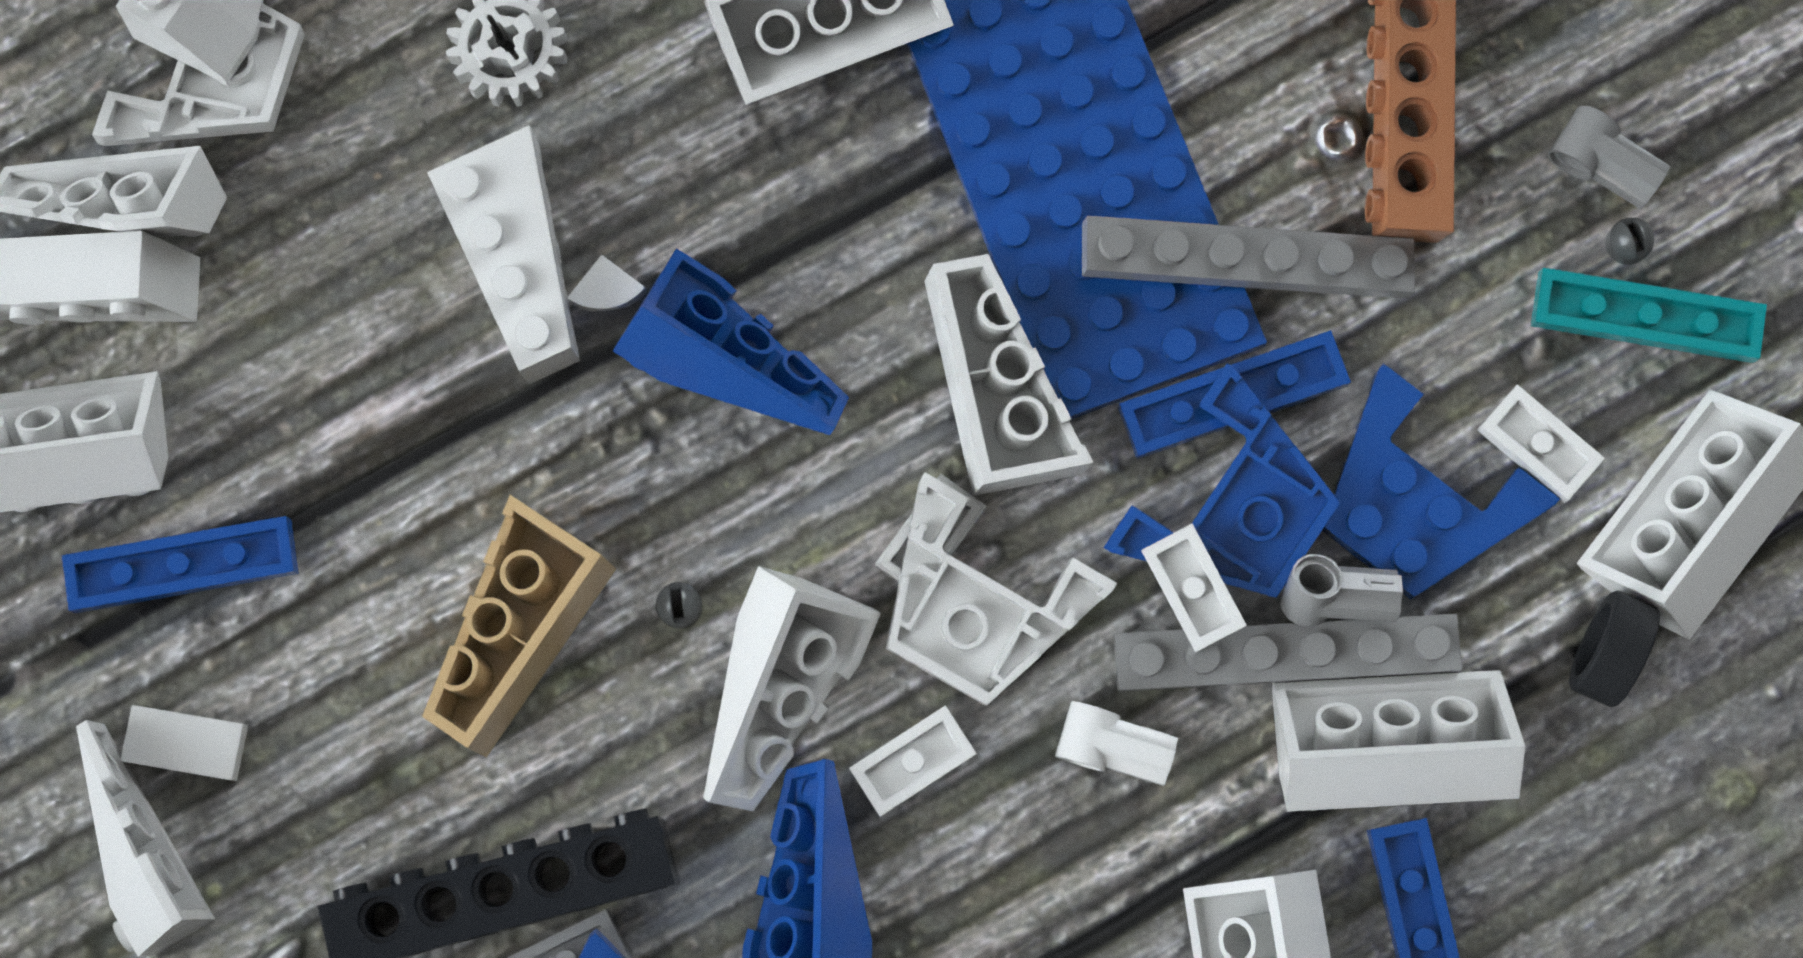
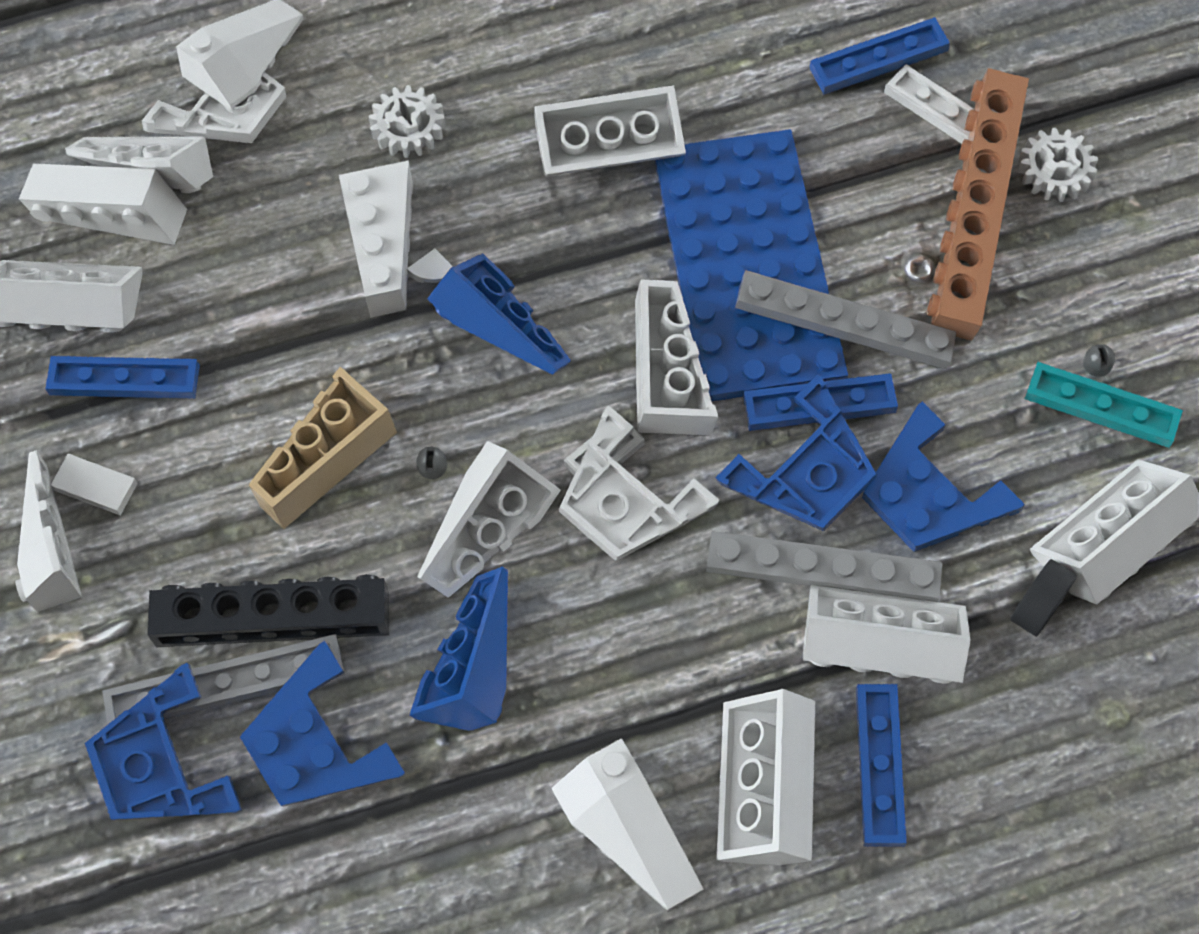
camera: 10 degrees right, 15 degrees down
white plate [849,705,977,818] -> none
white piece [1055,701,1178,786] -> none
white plate [1141,524,1247,653] -> none
light grey piece [1280,554,1403,627] -> none
white plate [1477,384,1605,503] -> none
light grey piece [1548,106,1671,209] -> none

